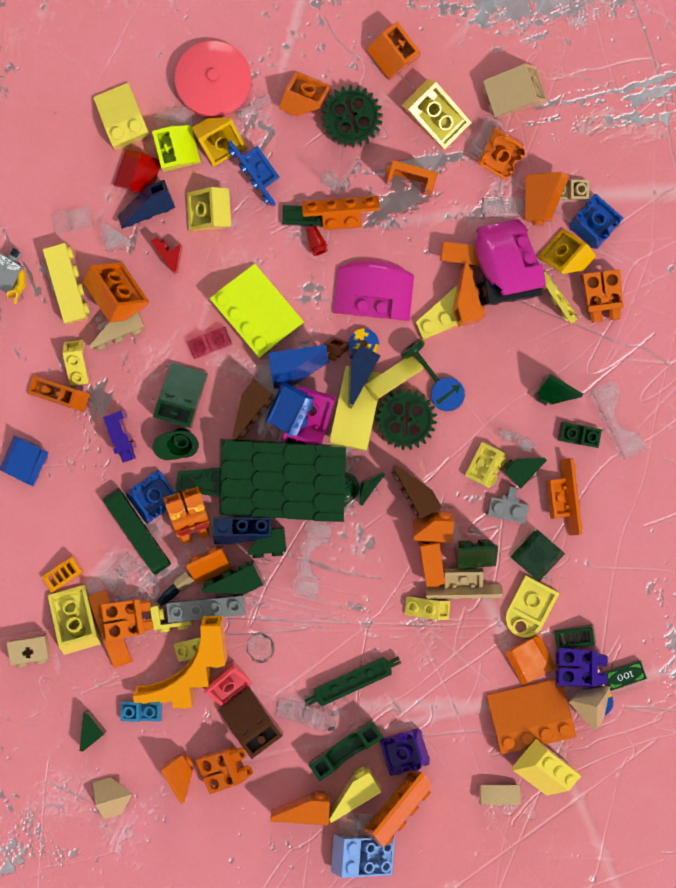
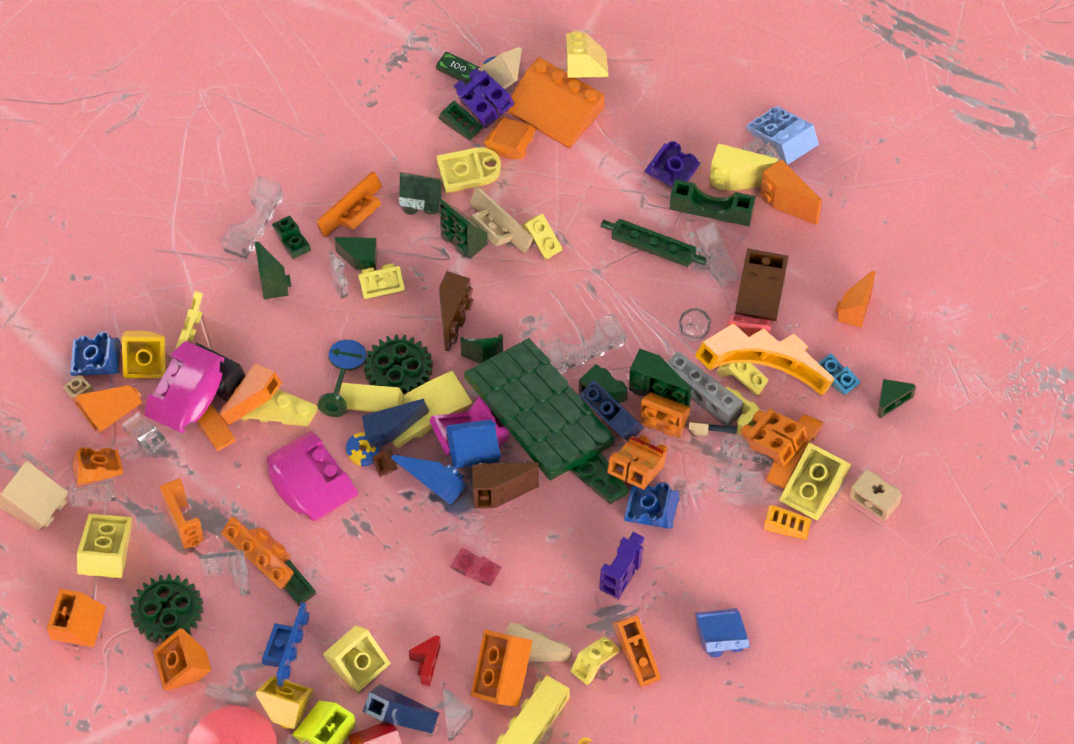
camera: 130 degrees left, 30 degrees down
tan slope [93,777,132,819] -> none
dark green beam [102,487,171,576] -> none
dark green slope [153,363,208,428] -> none
dark green piece [153,428,199,460] -> none
orange hips [196,746,253,795] -> none
neon yellow slope [210,264,304,359] -> none
red cone [306,226,328,256] -> none
orange slope [363,771,432,847] -> none
orange slope [413,511,454,543] -> none
orange slope [418,541,445,587] -> none
tan slope [479,785,521,805] -> none
light grey hinge [487,486,529,524] -> none
orange hips [580,269,624,323] -> none

